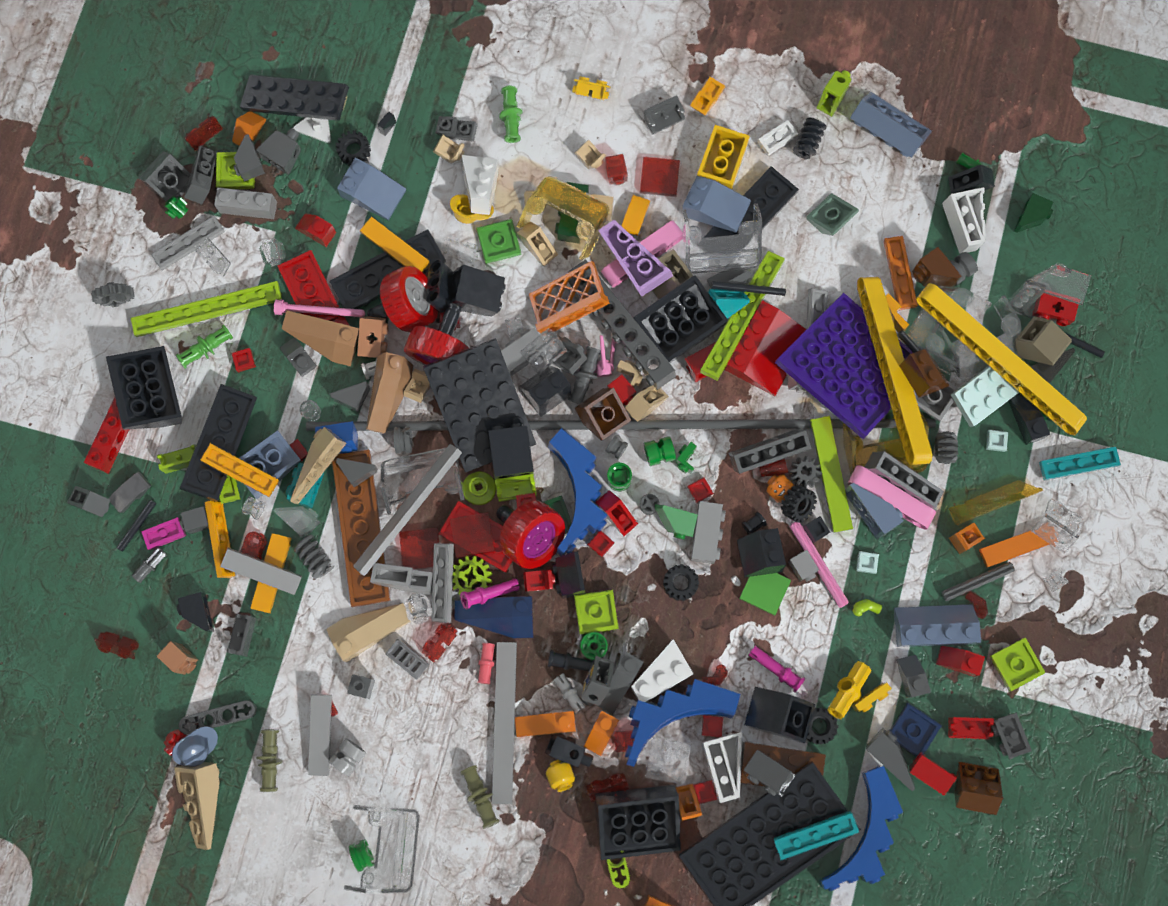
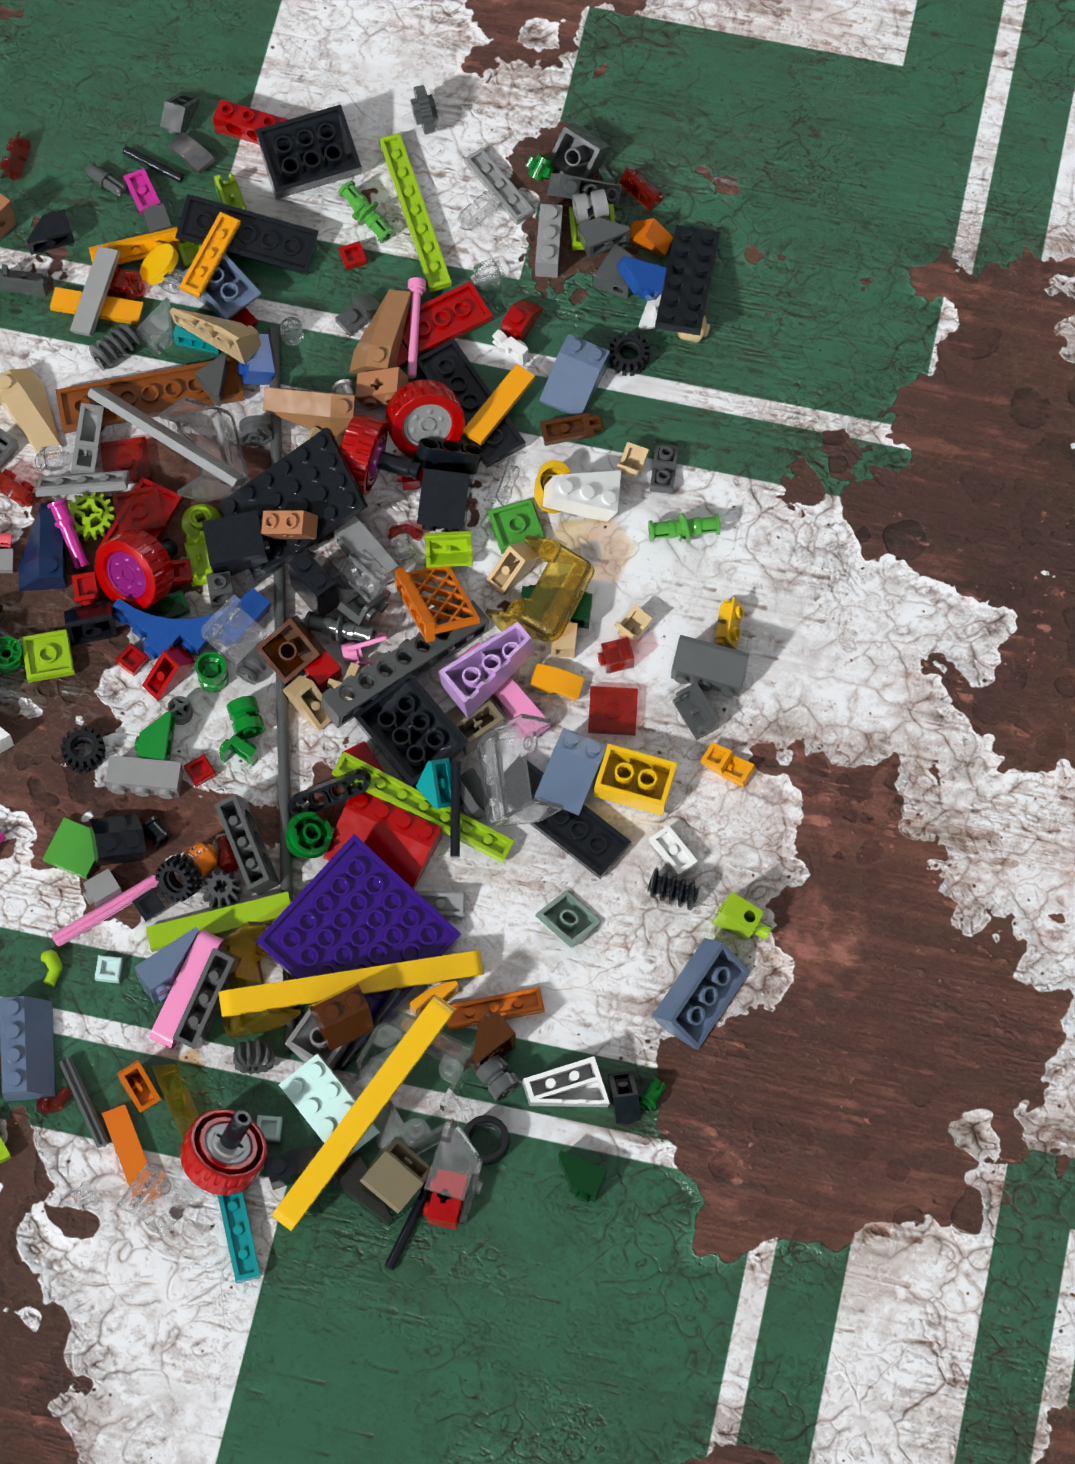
camera: 85 degrees right, 10 degrees down
dark grey slope [330,381,370,413] -> none
black tile [378,112,396,136] -> none
none -> yellow tile [139,243,179,285]
none -> red wheel [180,1109,267,1195]
none -> clear bracket [201,595,268,666]
none -> dark grey brick [206,571,235,607]
none -> nougat brick [261,510,318,539]
none -> green cone [285,812,333,858]
none -> black beam [288,769,372,816]
none -> clear red arm [387,523,423,542]
none -> lime hinge [424,531,473,568]
none -> black tyre [462,1115,510,1166]
none -> white plate [492,330,528,366]
none -> reddish brown hinge [540,413,605,446]
none -> light grey wheel [572,189,609,224]
none -> blue slope [616,256,666,301]
none -> dark grey slope [671,635,749,697]

